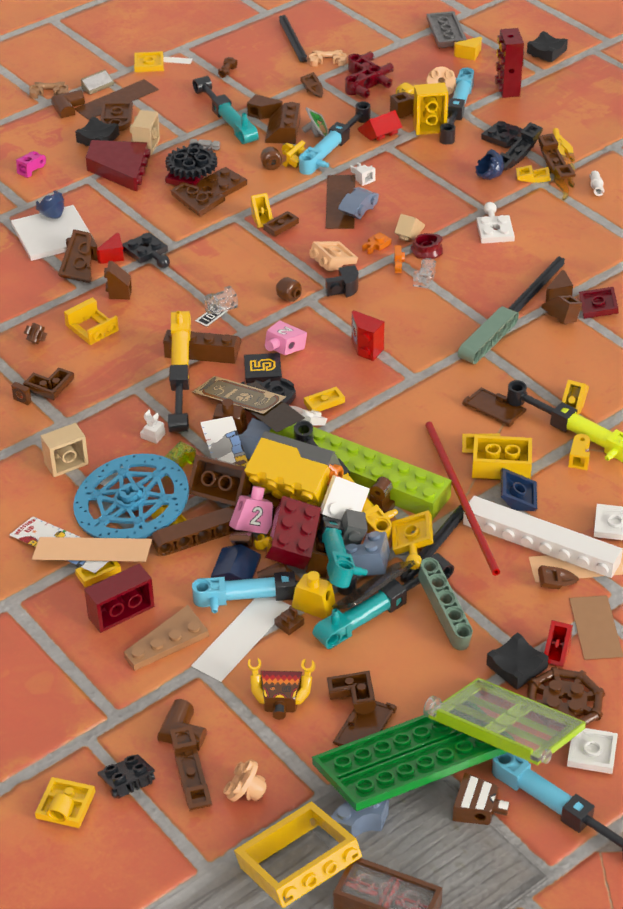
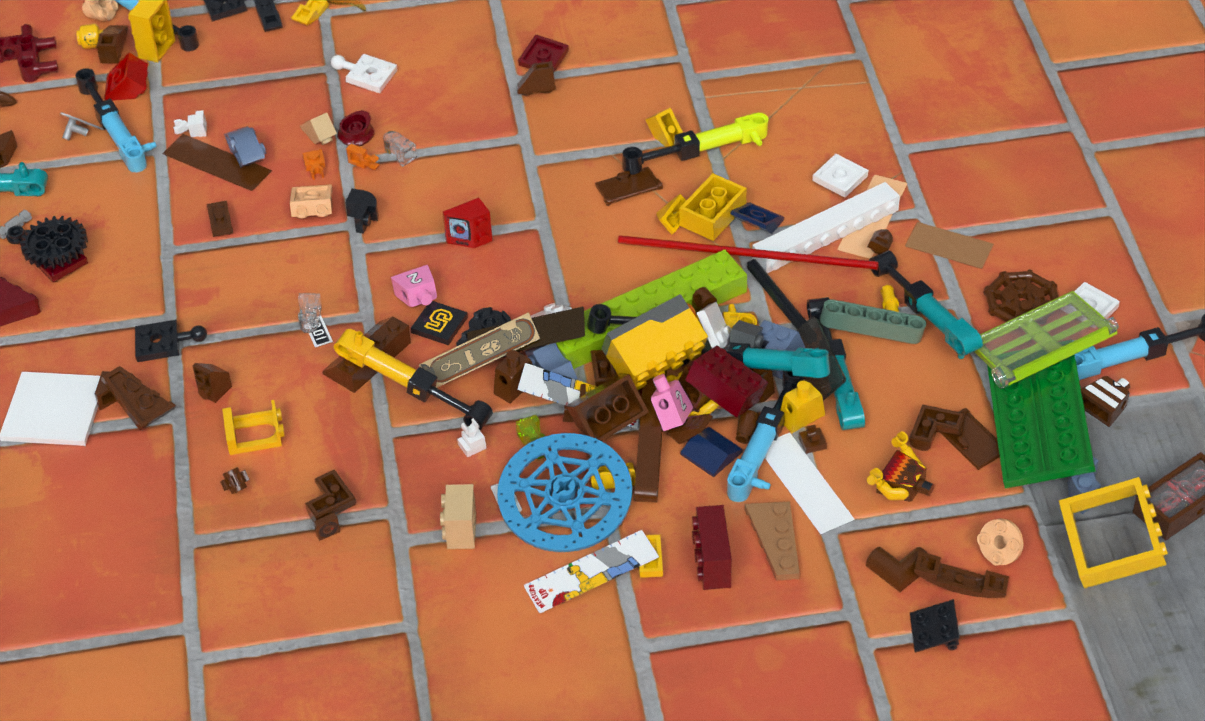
camera: 60 degrees left, 5 degrees up
light nougat sticker [32,537,152,562] -> none
yellow plate [35,777,95,828] -> none
dark blue hair [36,190,64,219] -> none
red slope [96,233,124,264] -> none
reddish brown wing [171,182,226,217] -> none
reddish brown plate [197,167,247,197] -> none
yellow slope [251,193,273,228] -> none
reddish brown head [260,147,282,170] -> none
reddish brown slope [265,102,300,144] -> none
reddish brown head [276,277,302,302] -> none
yellow hips [282,140,306,168] -> none
yellow plate [304,386,345,412] -> none
yellow plate [392,510,433,569] -> none
sand green beam [458,306,519,364] -> none
dark blue hair [475,149,504,180] -> none
black brick [486,633,549,690] -> none
black axle [508,256,565,312] -> none
red slope [544,620,573,667] -> none
reddish brown slope [545,270,573,302] -> none
yellow leg [568,434,590,470] -> none
none -> teal piece [869,250,983,359]
none -> yellow pin [880,285,899,312]

